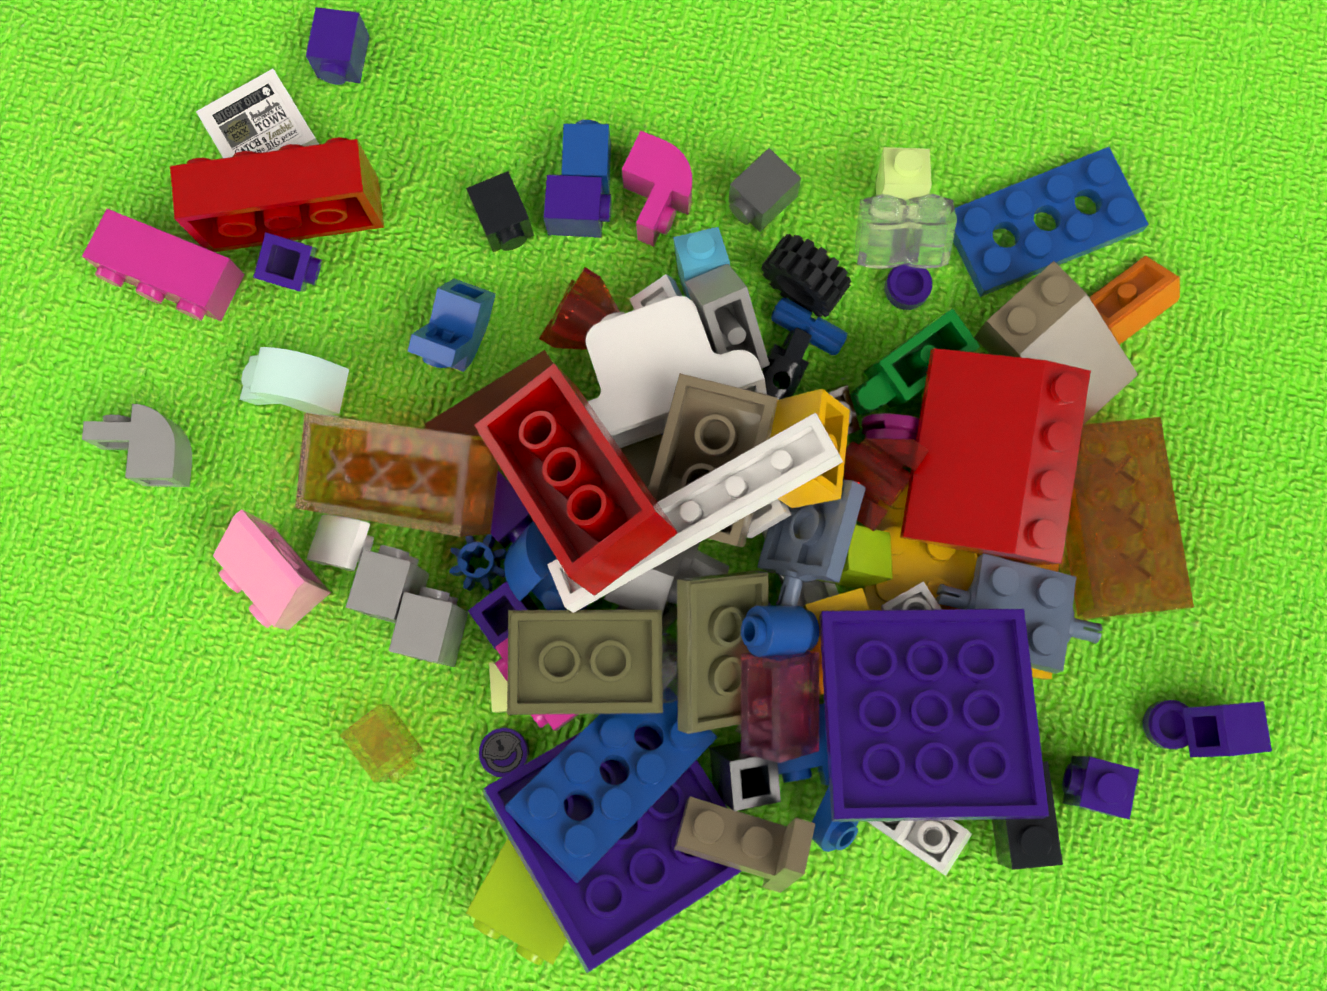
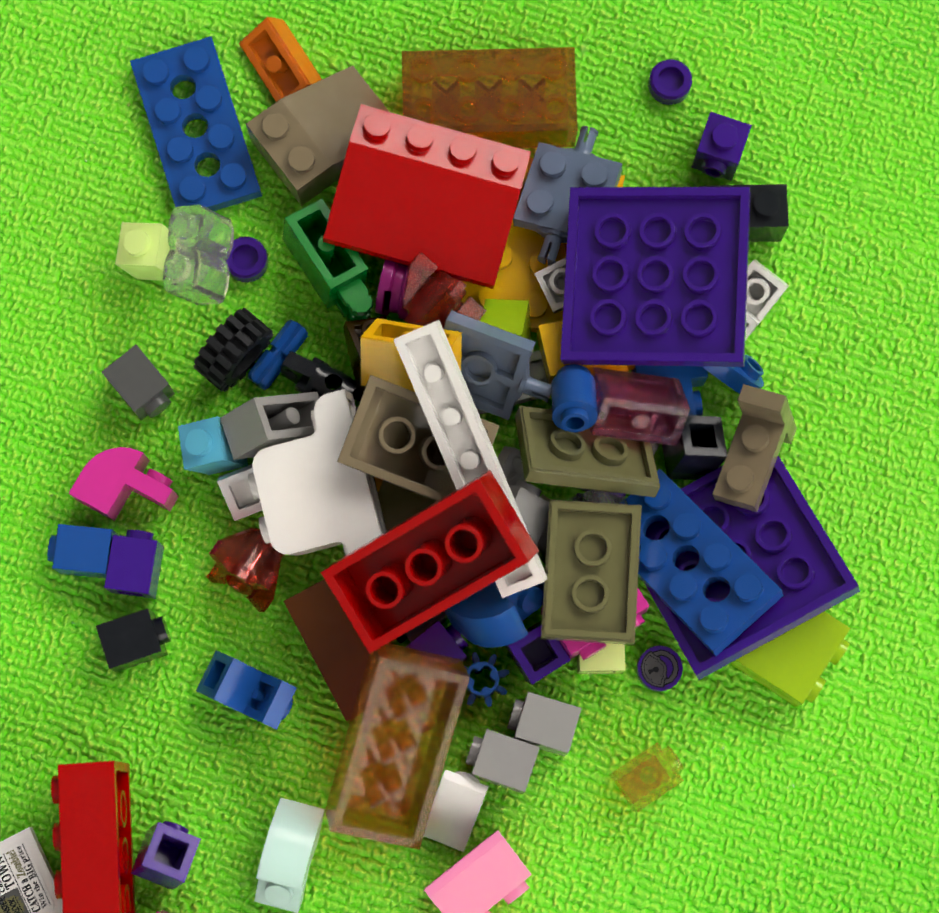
camera: 90 degrees left, 0 degrees up
dark purple brick [1183,701,1272,758] -> none

